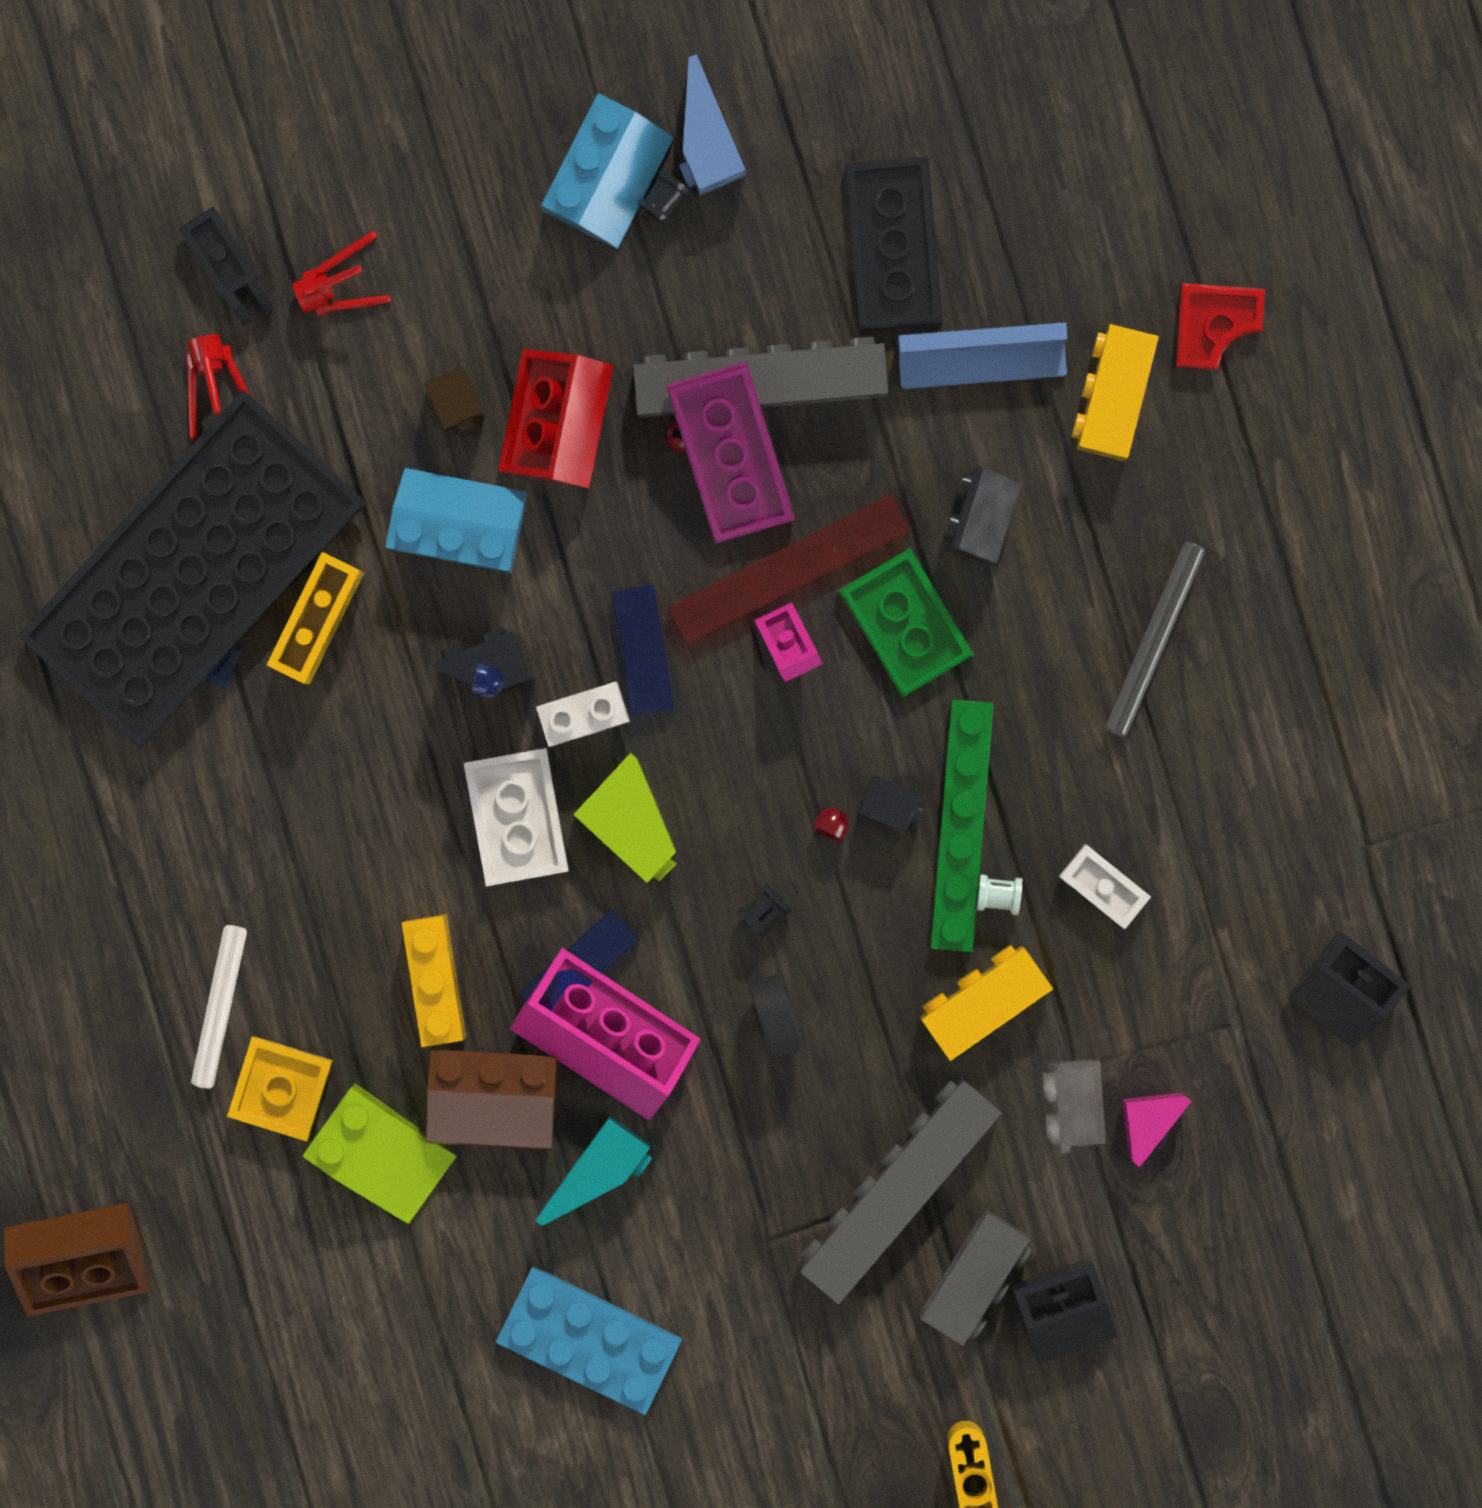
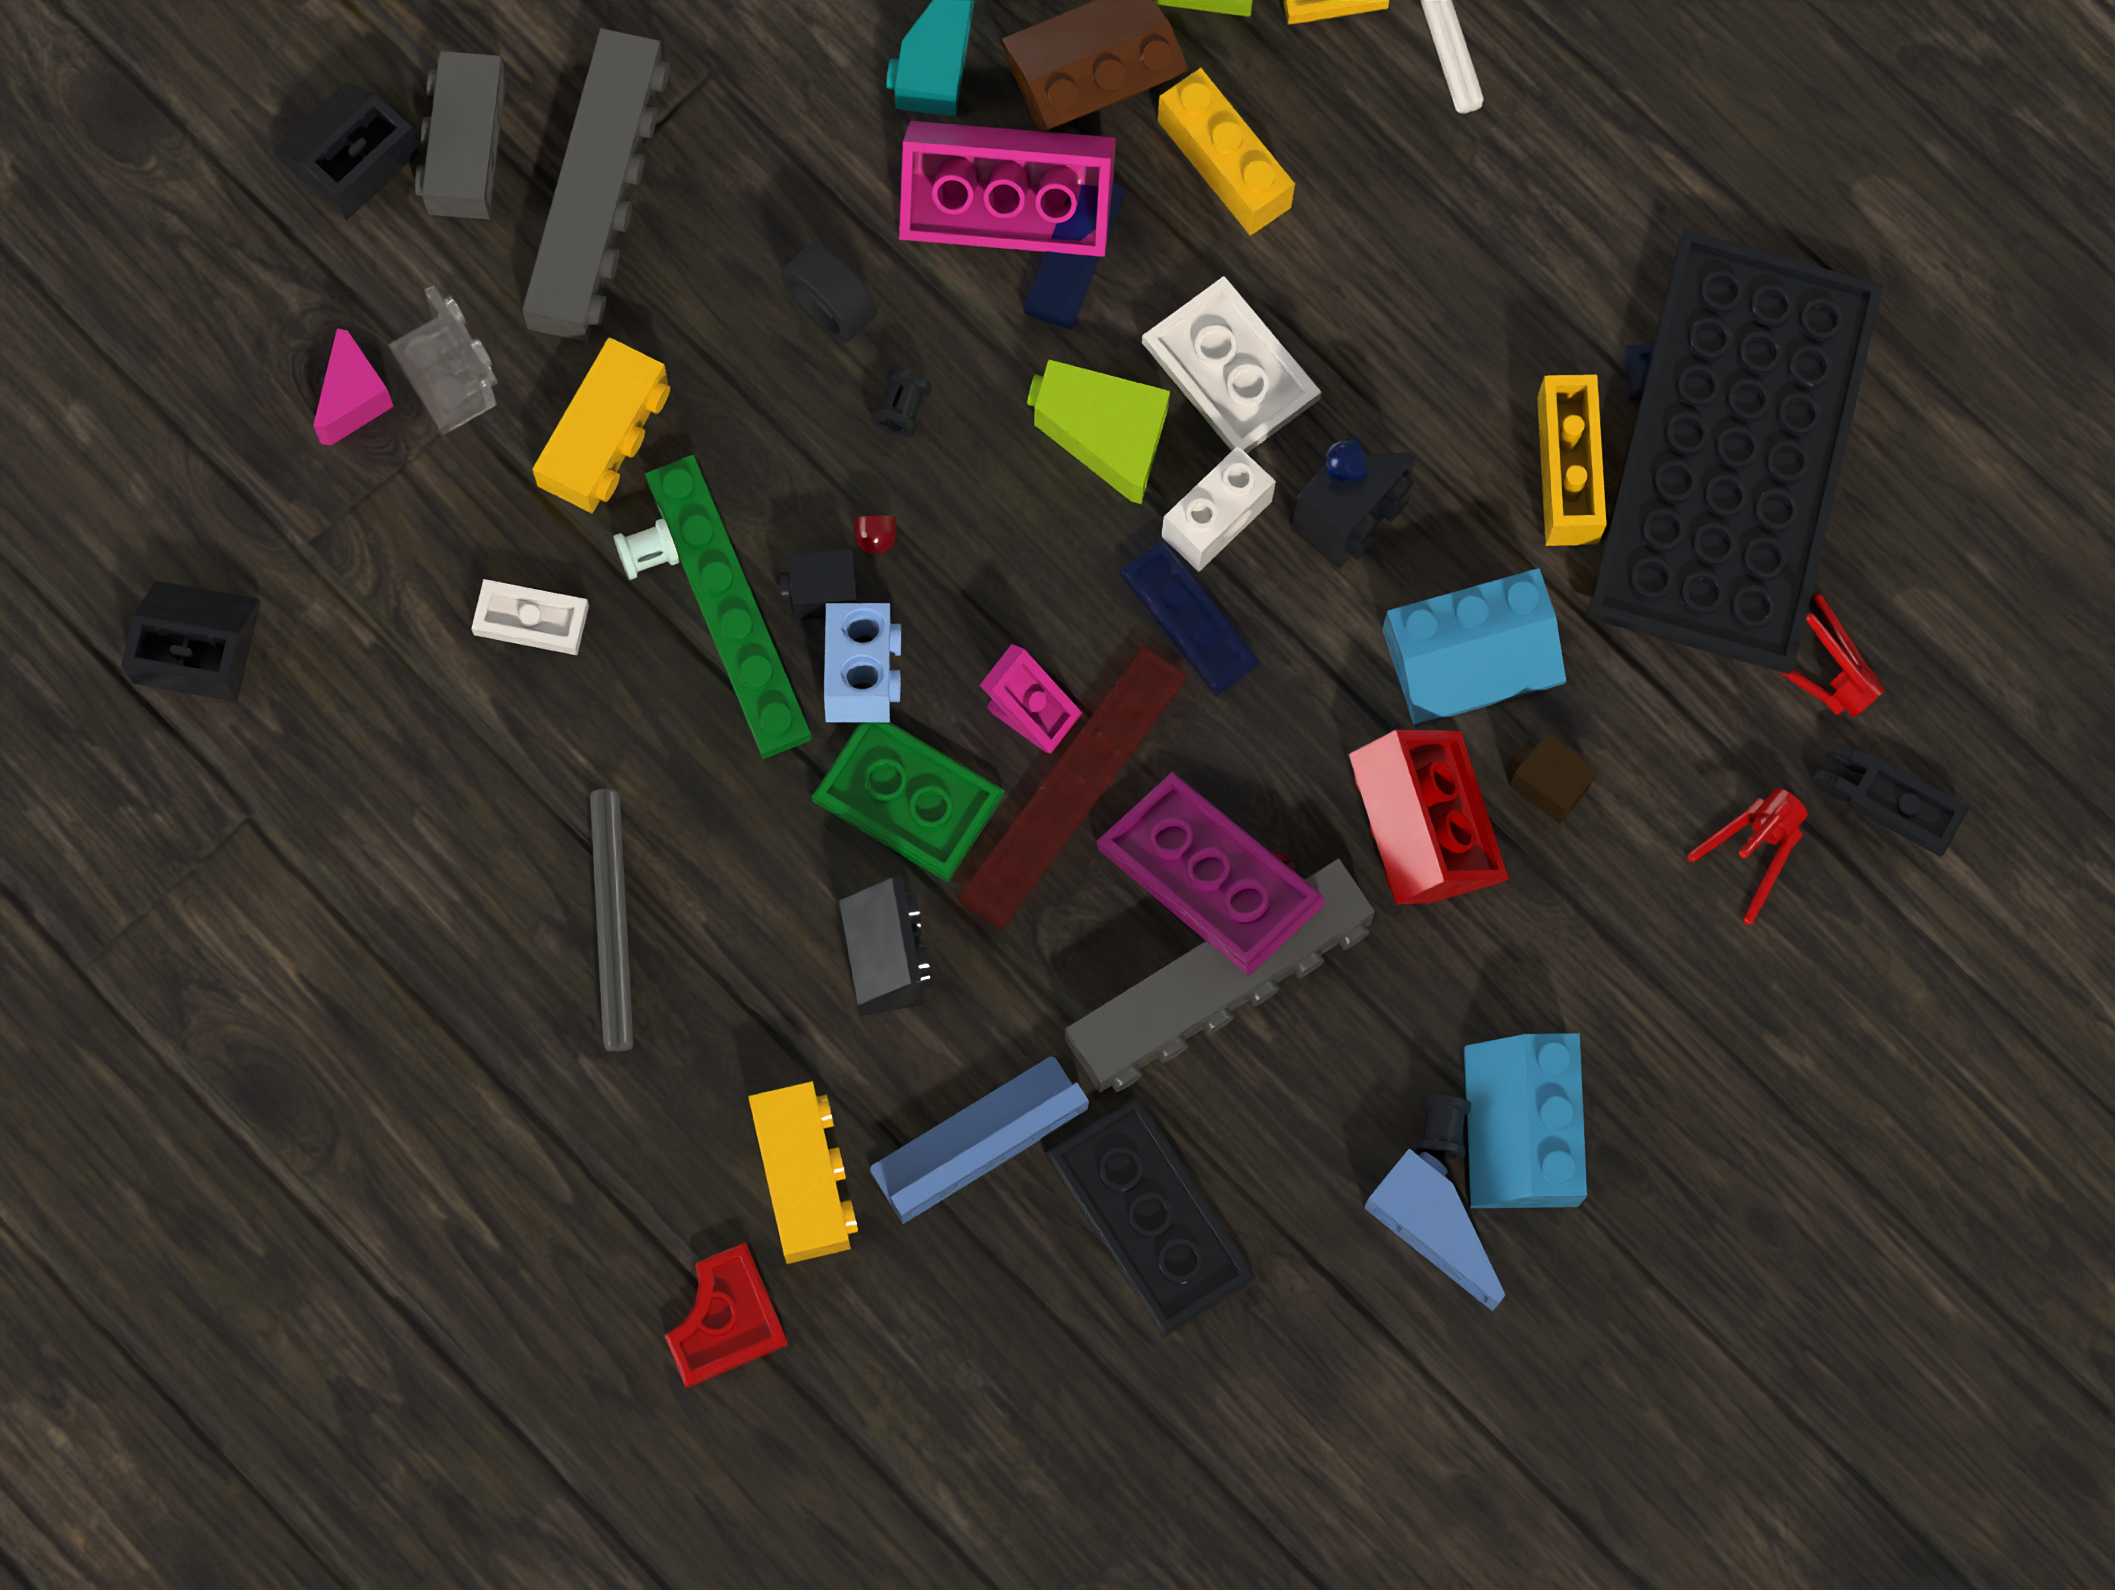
camera: 150 degrees right, 15 degrees down
none -> light blue brick [824,603,901,722]

